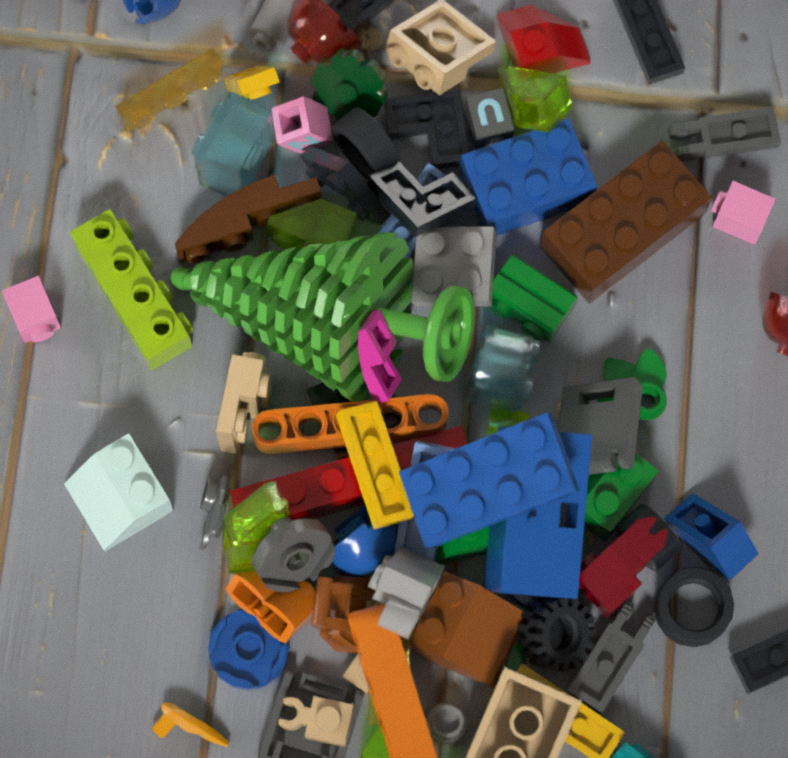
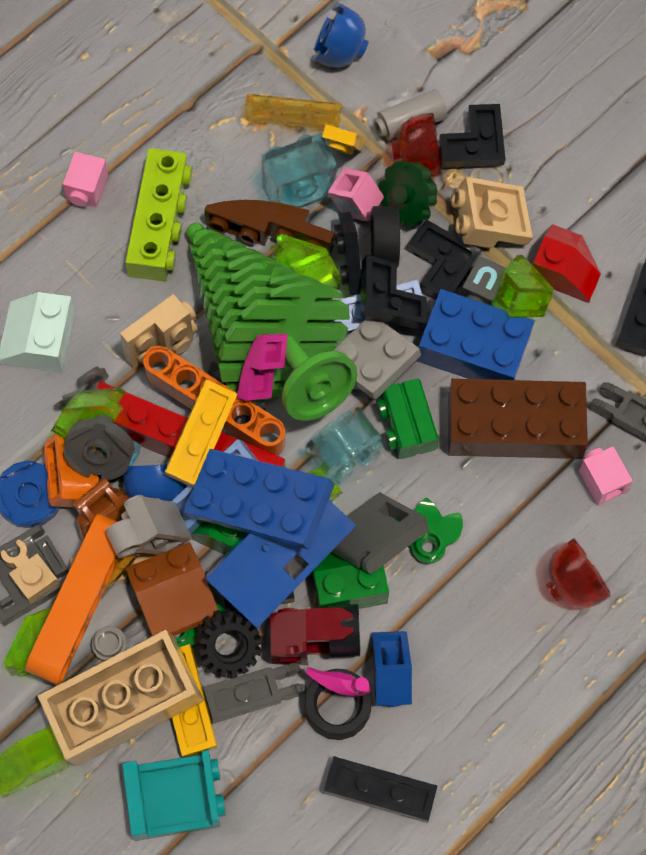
camera: 40 degrees right, 5 degrees down
none -> dark pink bar [306,667,372,696]

